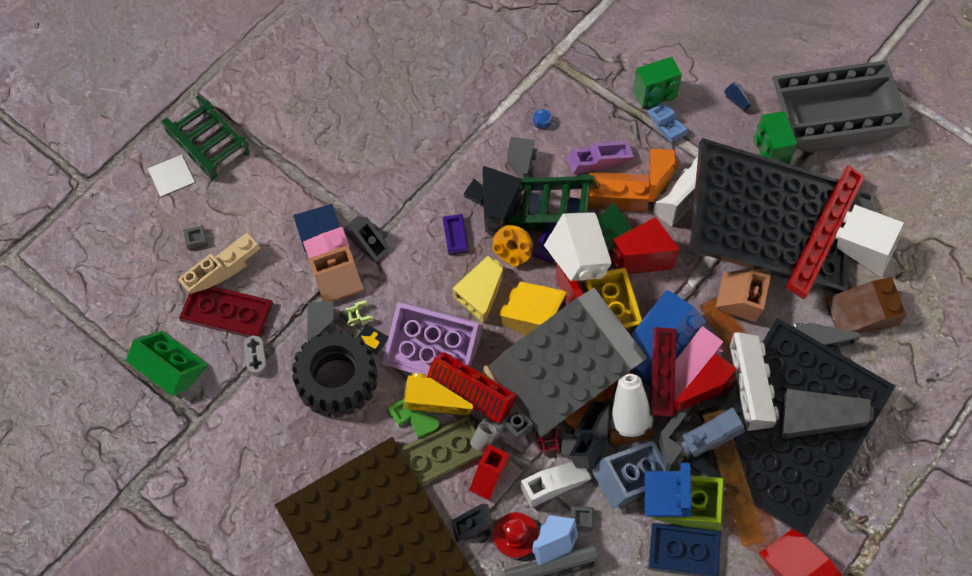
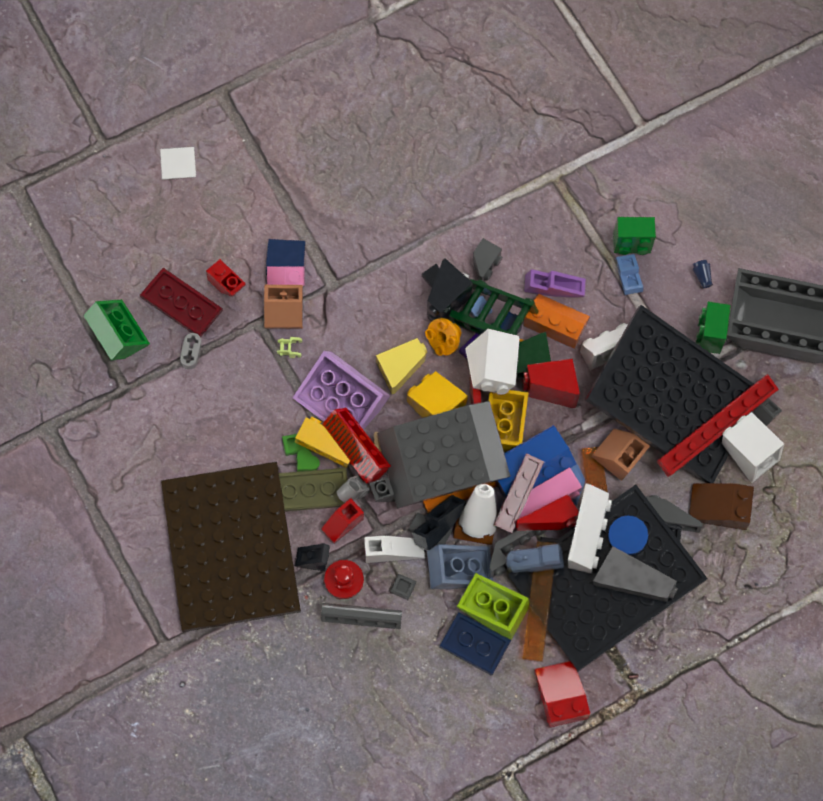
camera: 15 degrees right, 5 degrees up
dark green fence [161,95,250,181] -> none
tan slope [178,232,261,294] -> none
dark grey tile [183,225,208,250] -> none
black tyre [292,330,378,417] -> none
dark grey slope [307,301,339,343] -> none
black slope [343,216,390,262] -> none
black sticker [357,324,389,355] -> none
dark purple tile [442,214,469,255] -> none
light blue slope [532,515,578,565] -> none
blue tile [533,109,552,129] -> none
dark red piece [535,426,561,456] -> none
blue bracket [645,463,692,517] -> none
orange slope [648,148,678,202] -> none
none -> red slope [206,259,246,297]
none -> blue tile [608,515,648,555]

